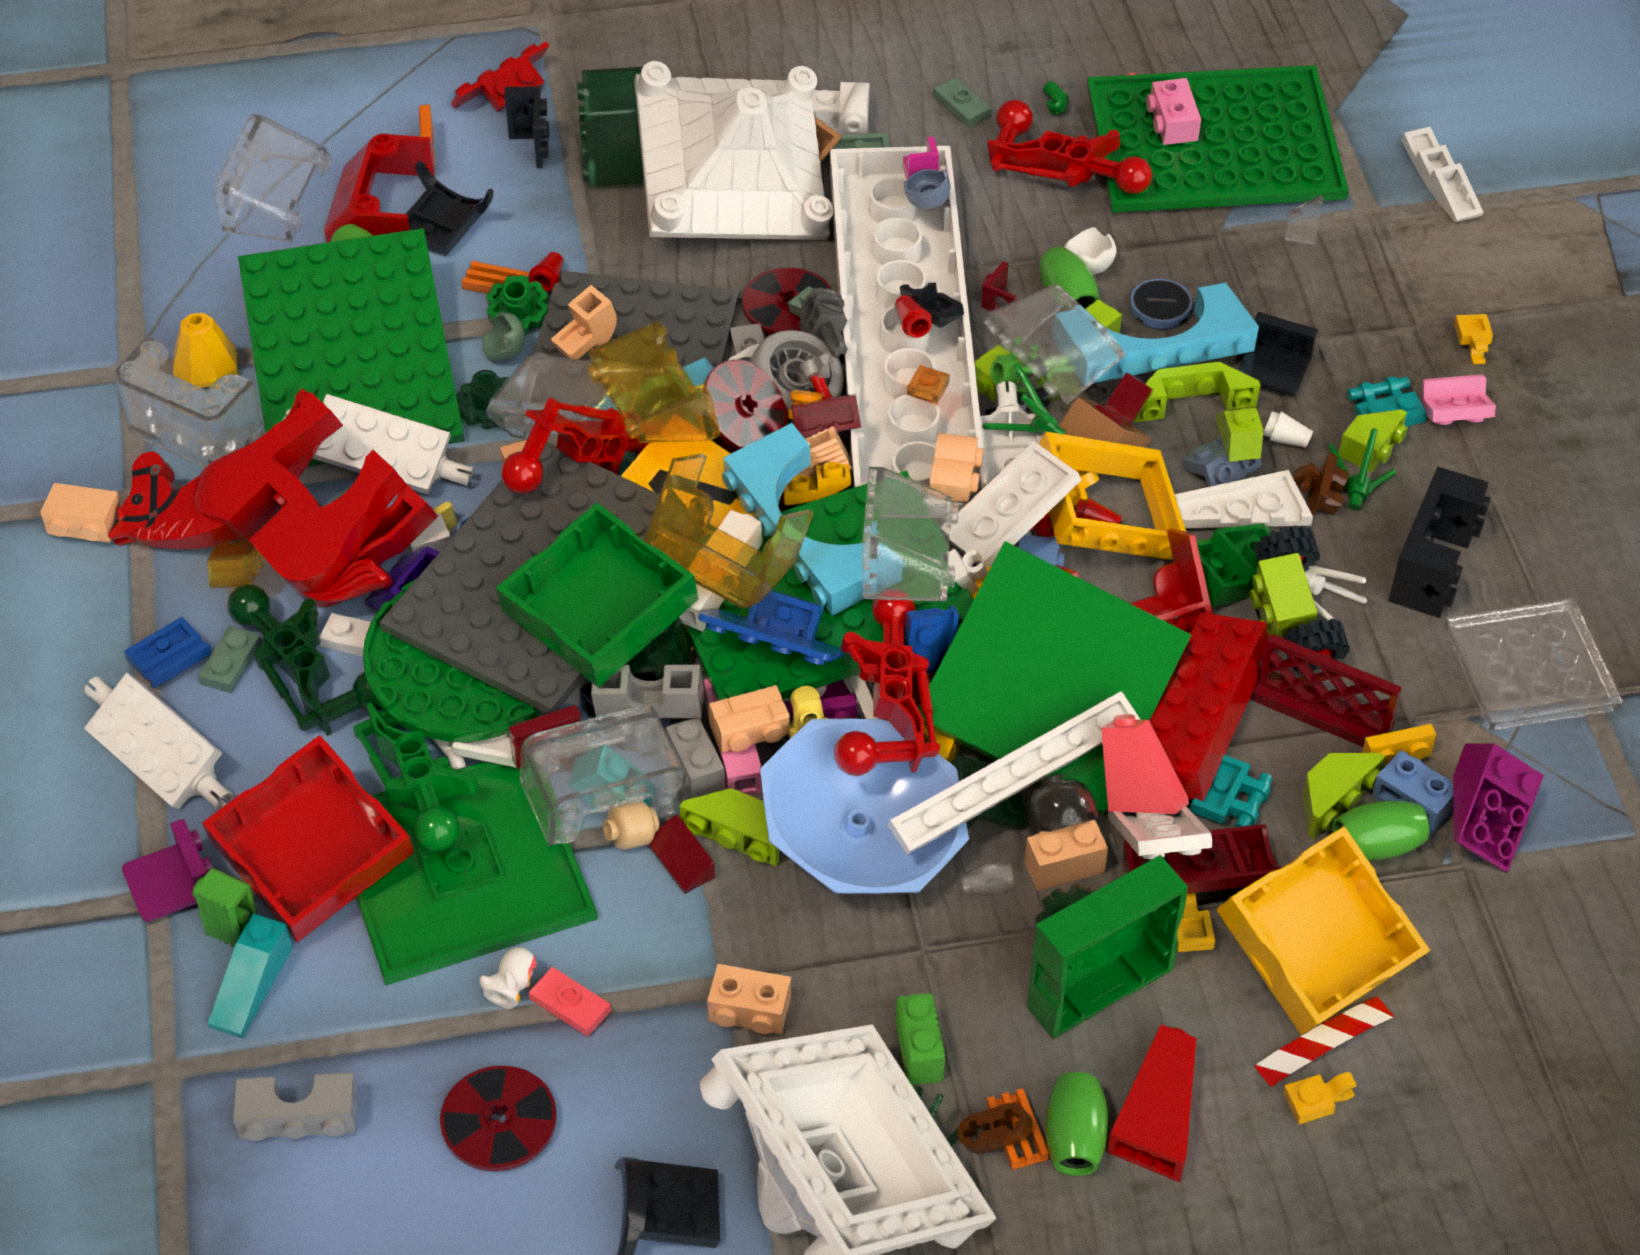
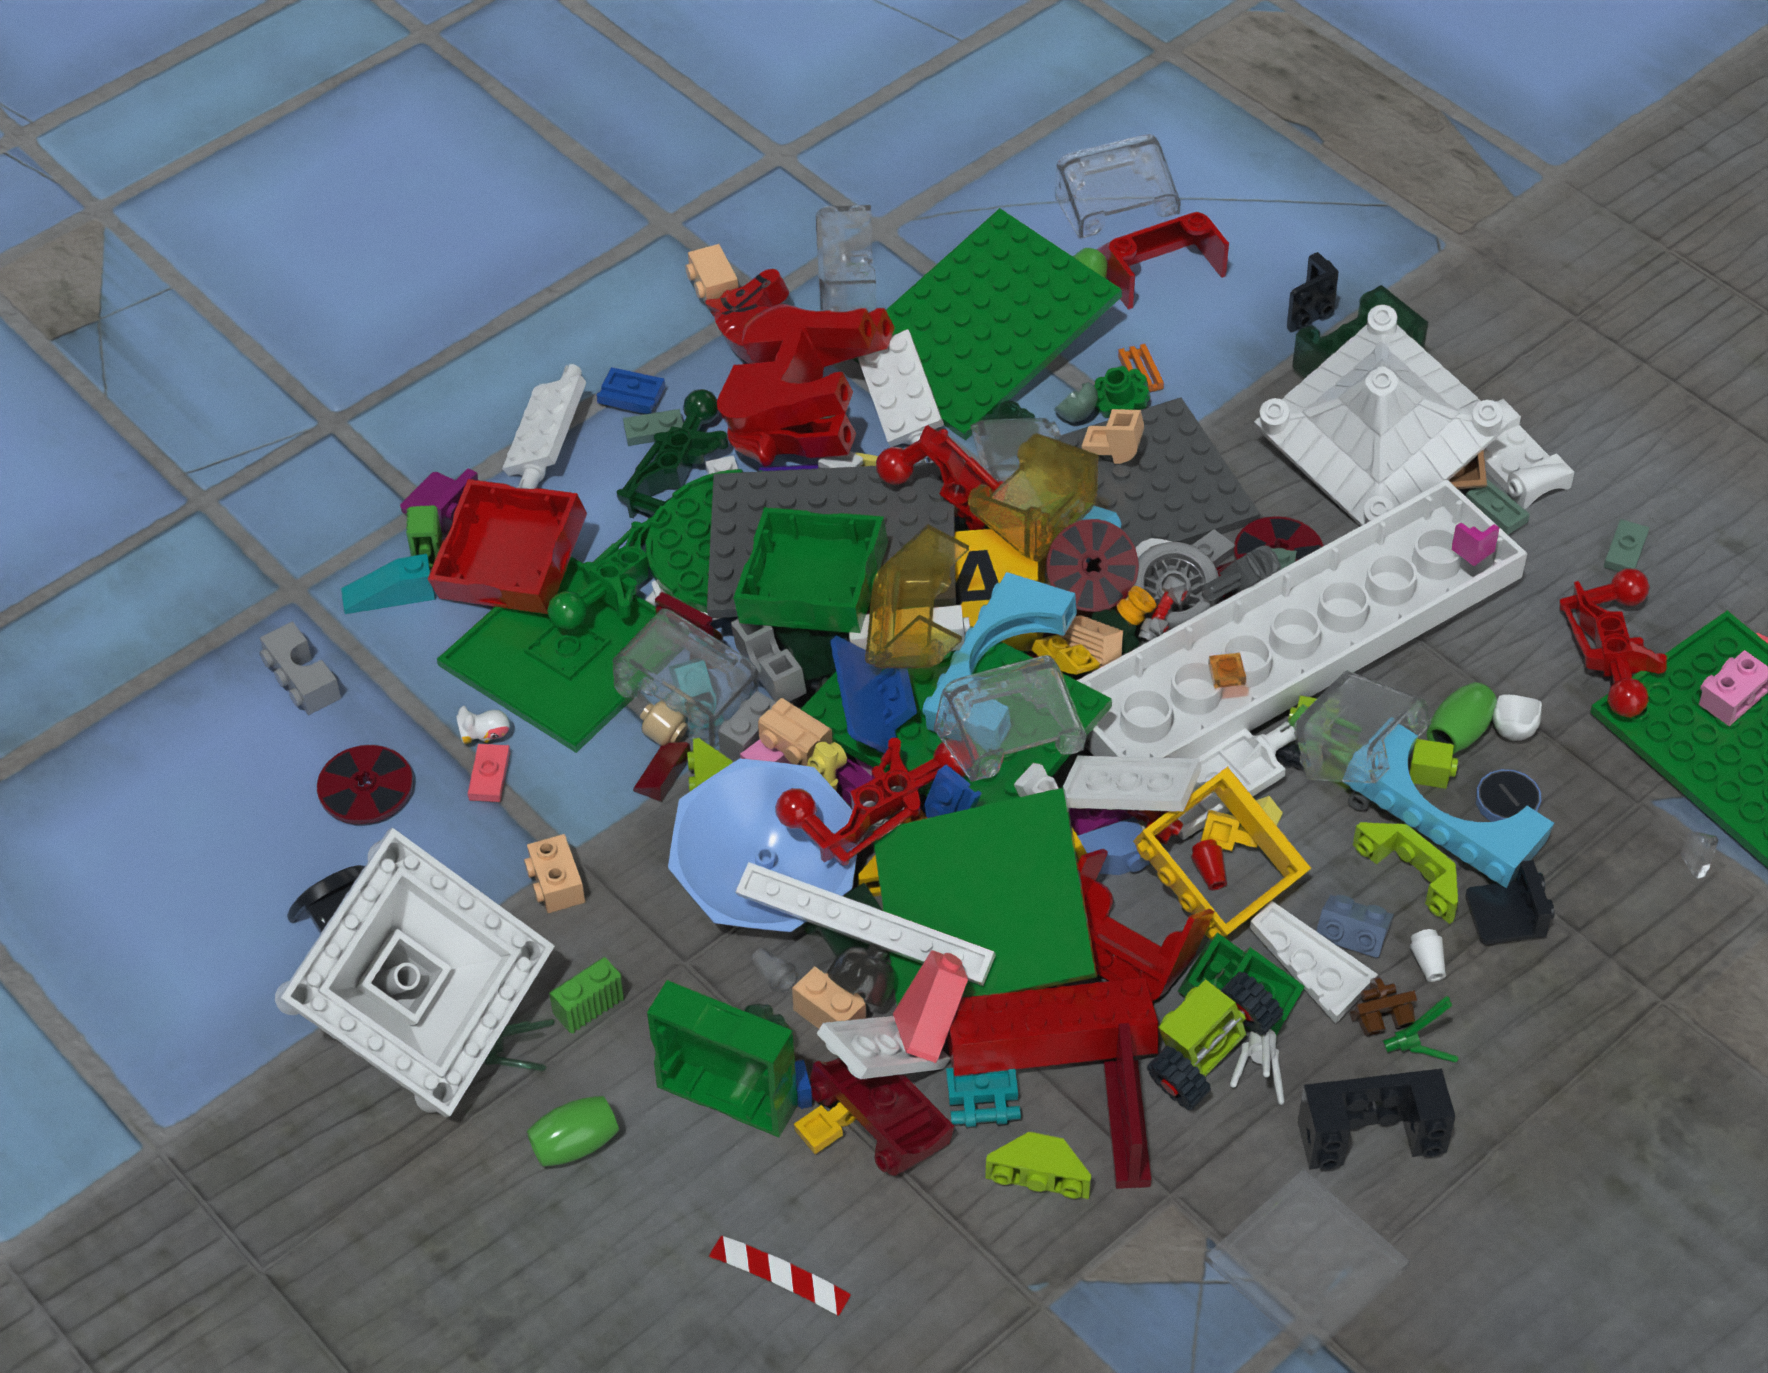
camera: 60 degrees right, 0 degrees up
yellow cone [173,313,239,393] -> none
clear yellow brick [207,540,264,588] -> none
black piece [406,161,494,256] -> none
orange tile [419,105,435,166] -> none
red bracket [451,41,550,112] -> none
red cone [529,252,564,292] -> none
dark red plate [791,394,861,438] -> none
red cone [895,295,932,338] -> none
black slope [900,282,964,328] -> none
sand blue hair [904,169,951,209] -> none
light nougat brick [929,433,984,503] -> none
reddish brown beam [957,1103,1032,1154] -> none
dark red bracket [981,261,1017,321] -> none
green plant [982,363,1066,434] -> none
orange tile [986,1088,1049,1170] -> none
green arm [1043,81,1069,115] -> none
medium nougat slope [1059,396,1152,448] -> none
dark red bracket [1094,373,1153,426] -> none
red slope [1107,1024,1197,1183] -> none
lime slope [1215,408,1264,462] -> none
yellow tile [1216,826,1431,1036] -> none
yellow plate [1283,1072,1357,1125] -> none
bright green piece [1332,800,1429,861] -> none
lime slope [1339,409,1408,473] -> none
teal plate [1347,376,1427,426] -> none
yellow plate [1362,724,1437,768] -> none
medium blue brick [1372,750,1453,834] -> none
bright pink bracket [1421,374,1496,425] -> none
magenta slope [1453,743,1544,873] -> none
yellow plate [1454,314,1493,364] -> none

